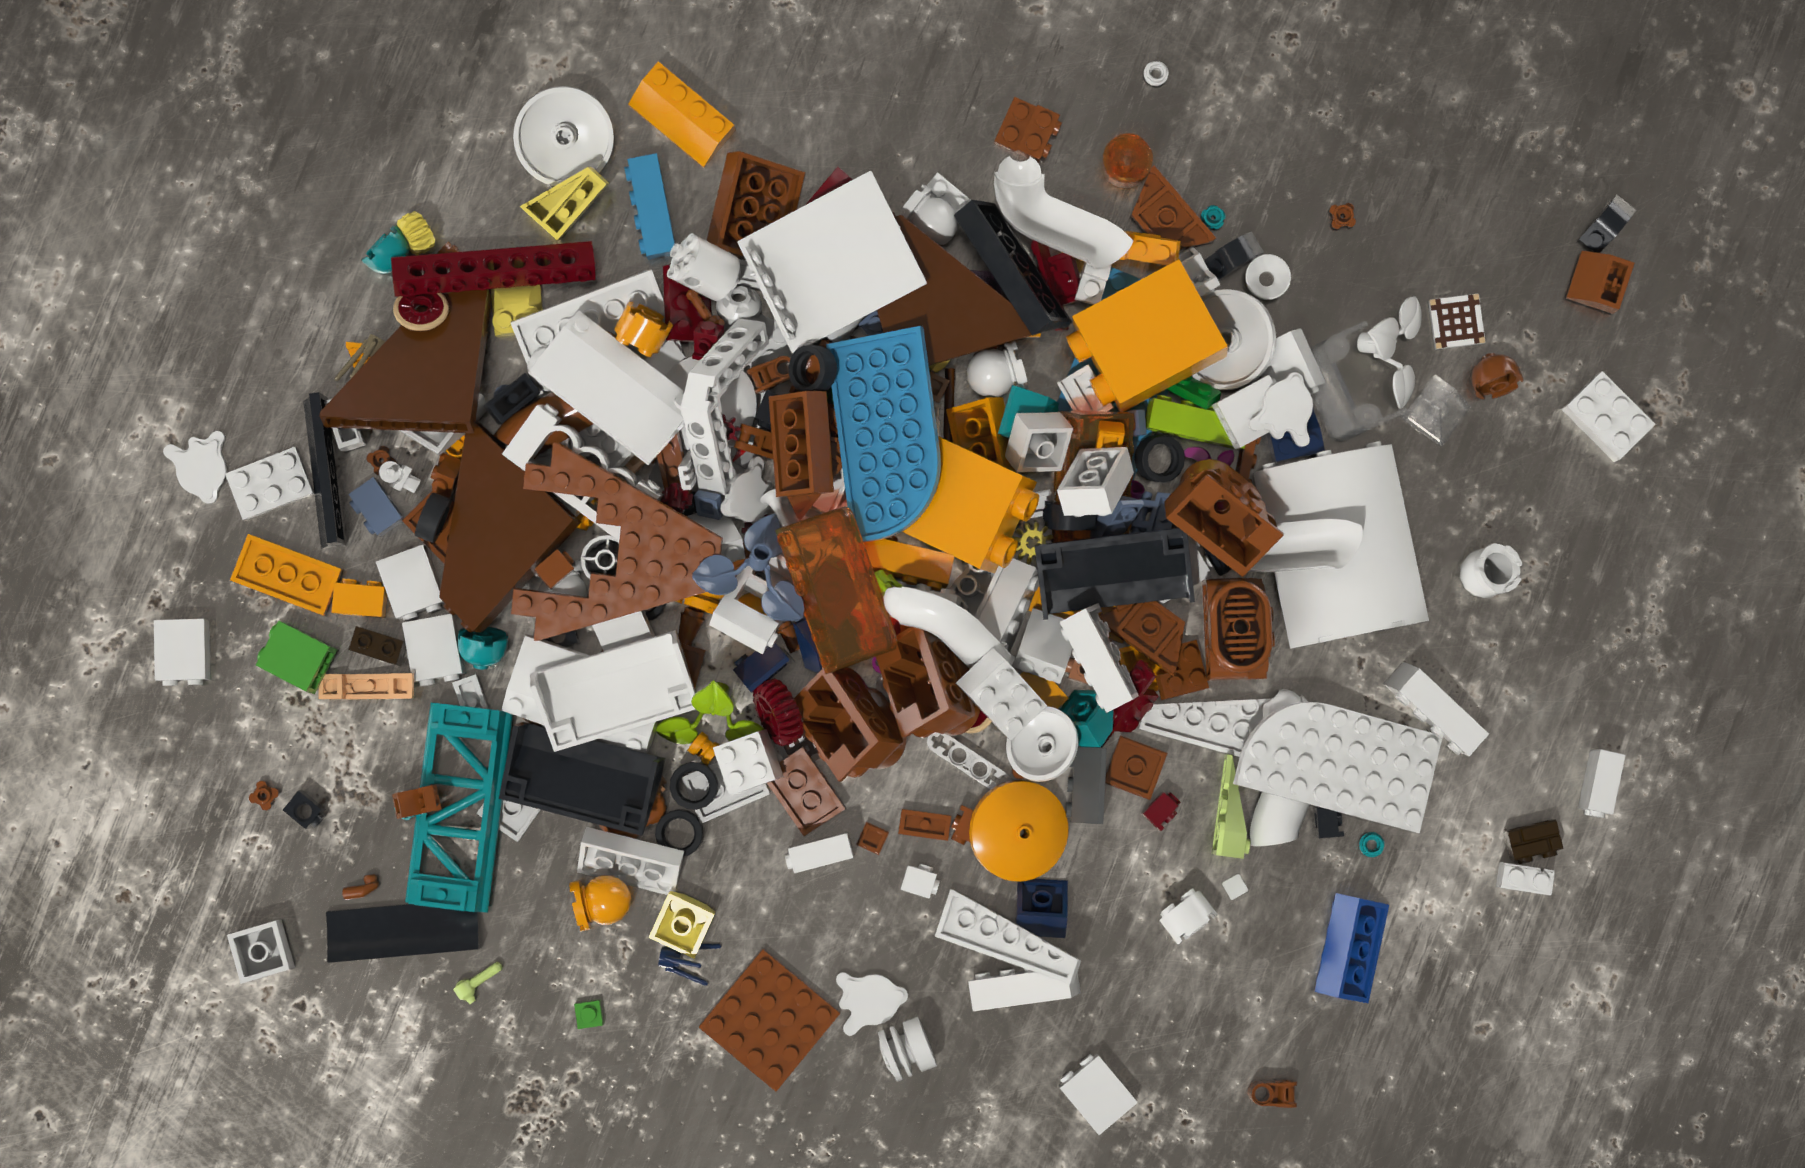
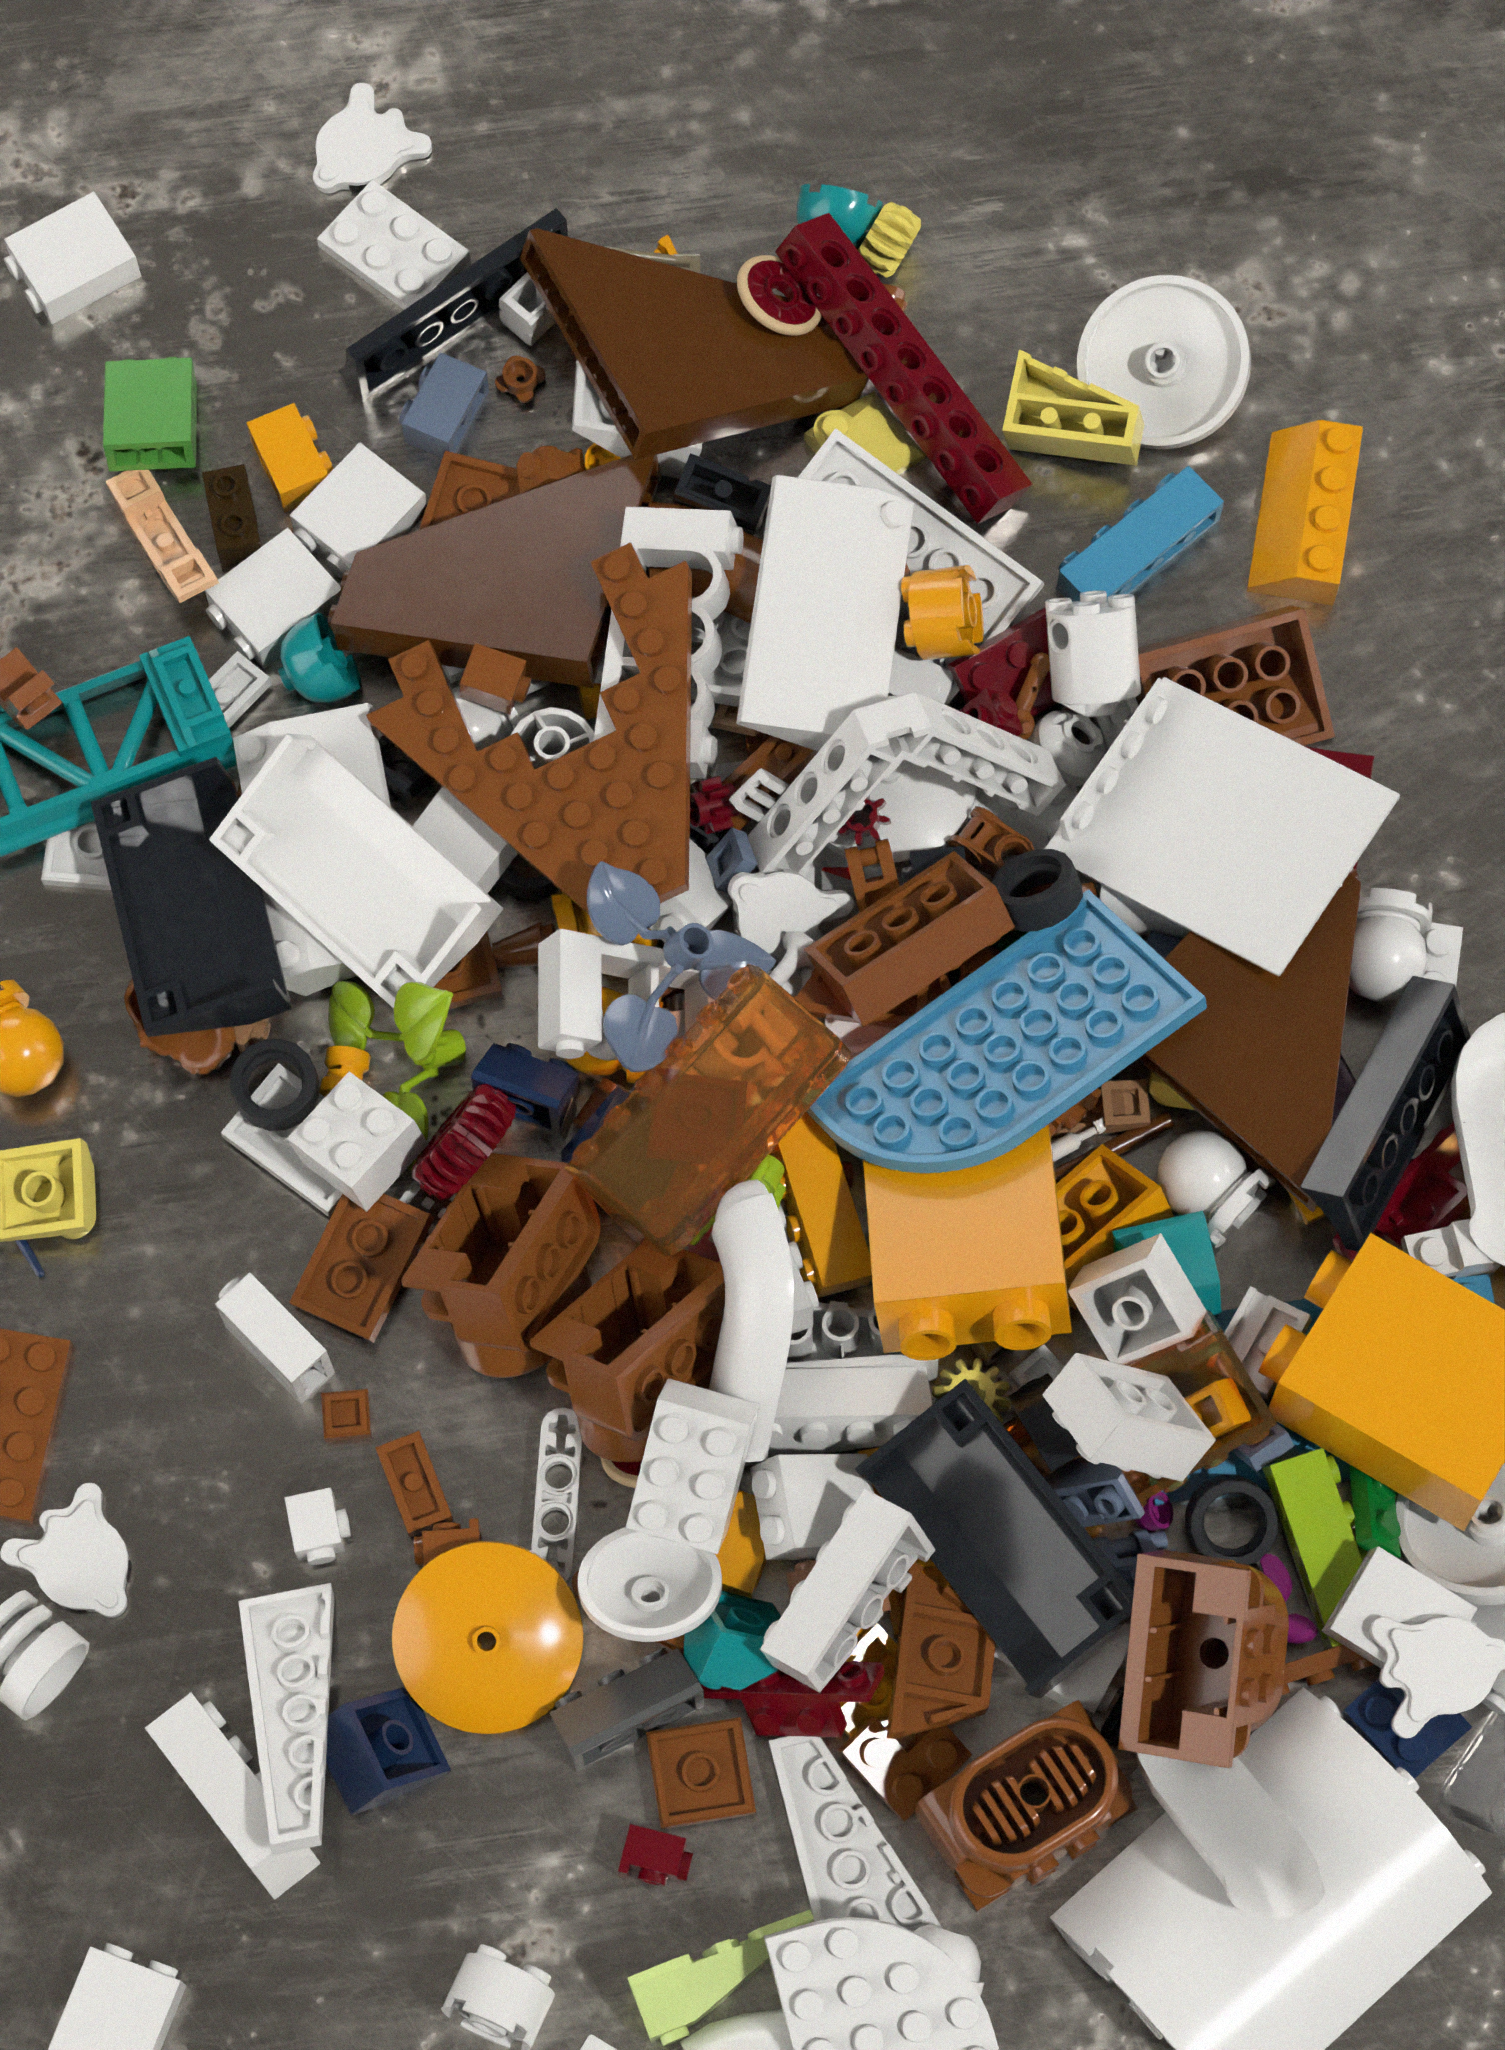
camera: 60 degrees right, 15 degrees down
light orange plate [230,534,343,616] -> none
white hips [379,461,421,493] -> none
black tyre [415,493,452,543] -> none
white slope [577,827,684,895] -> none
black tyre [655,809,704,857] -> none

